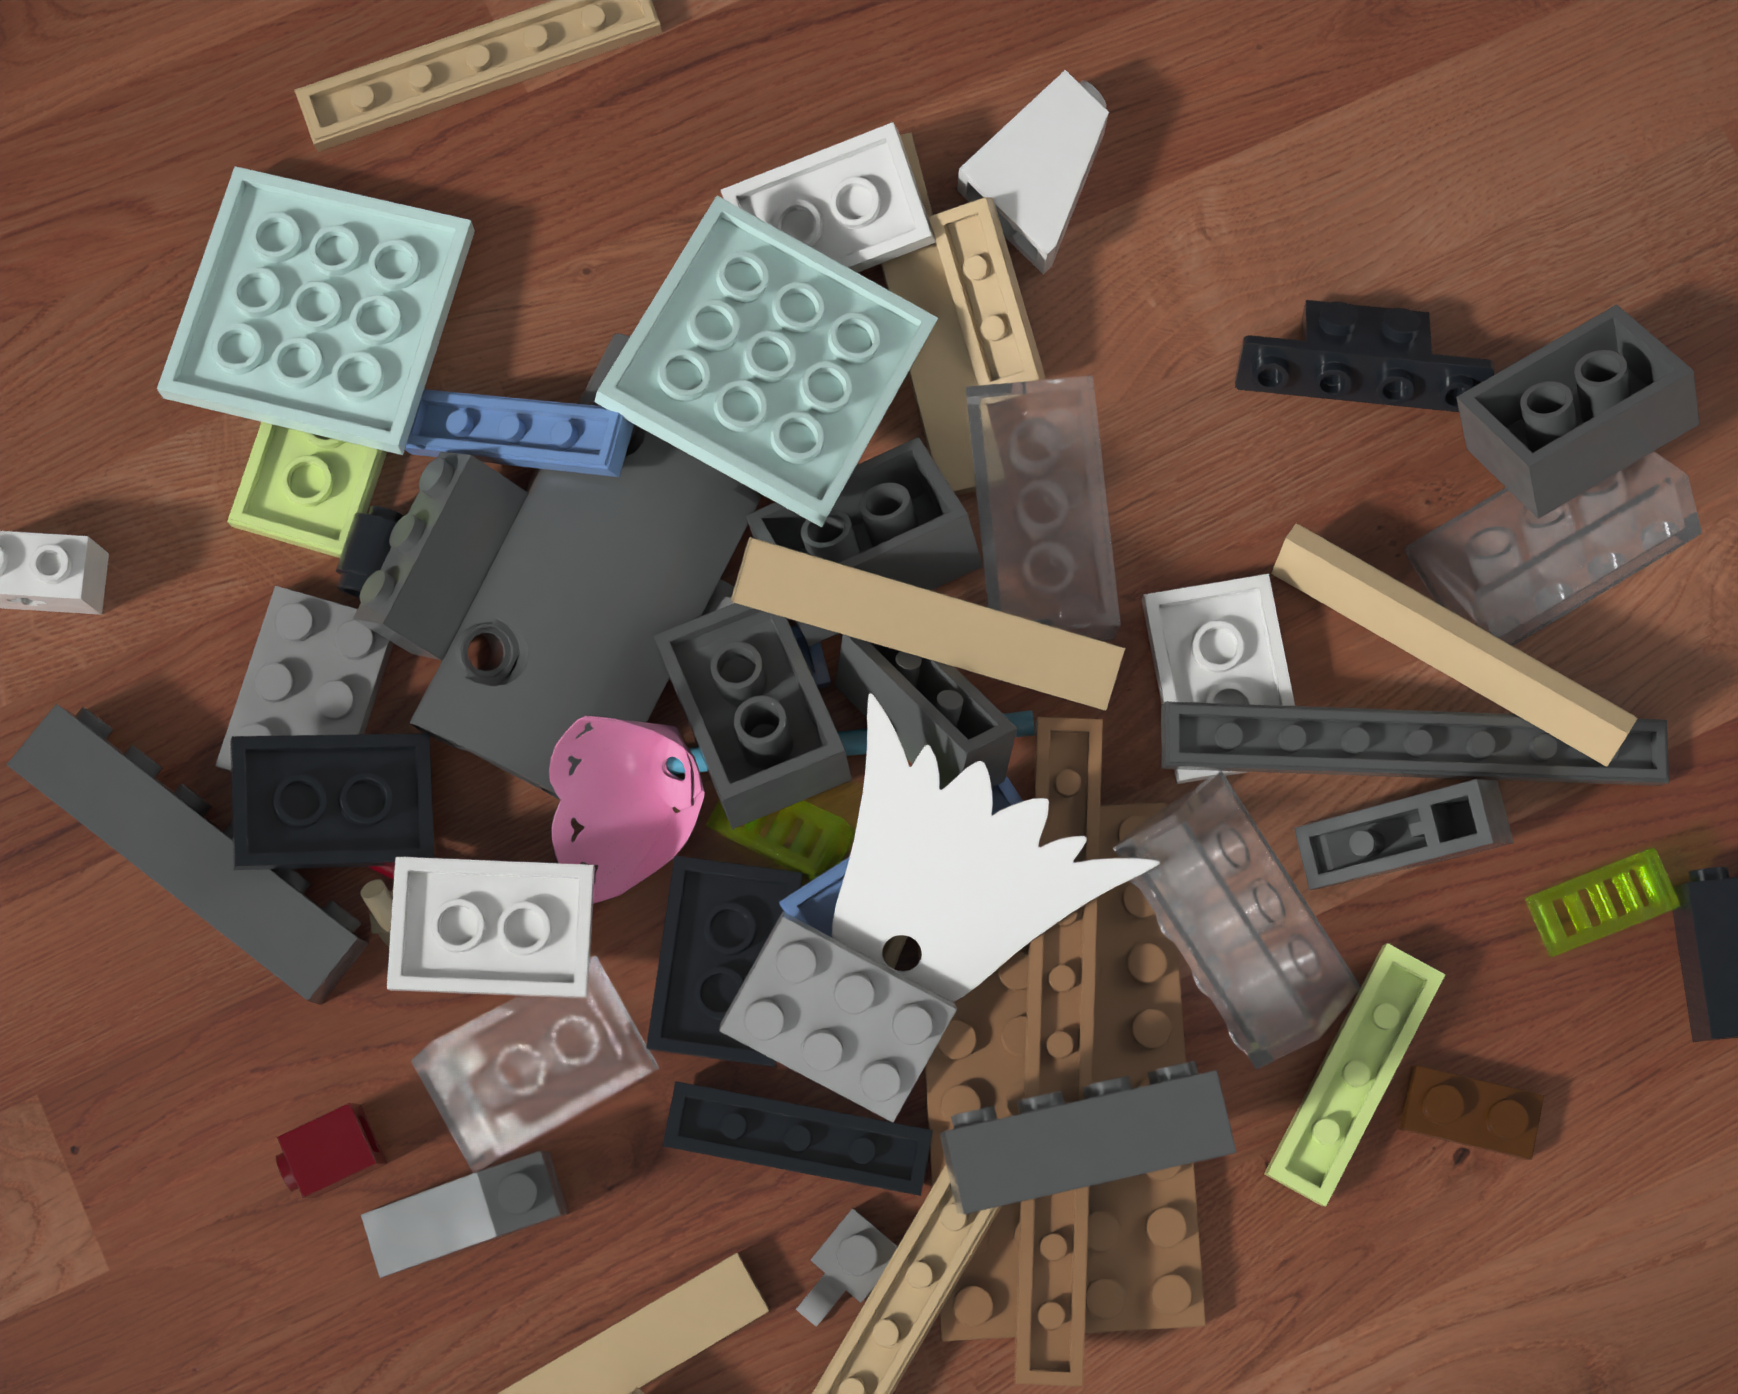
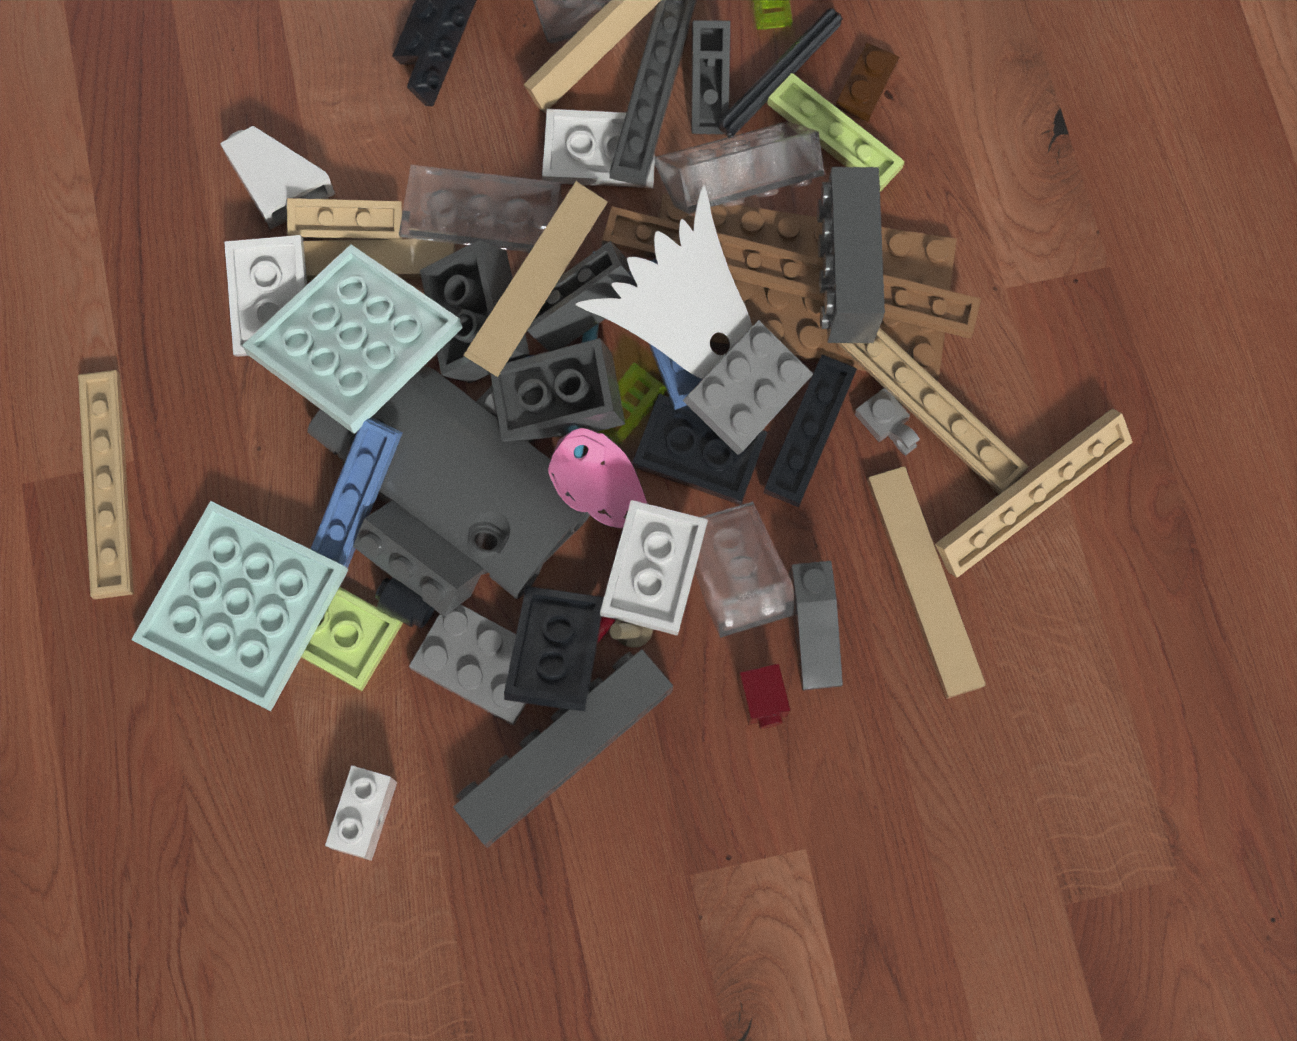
camera: 80 degrees left, 5 degrees down
none -> black axle [718,8,843,137]

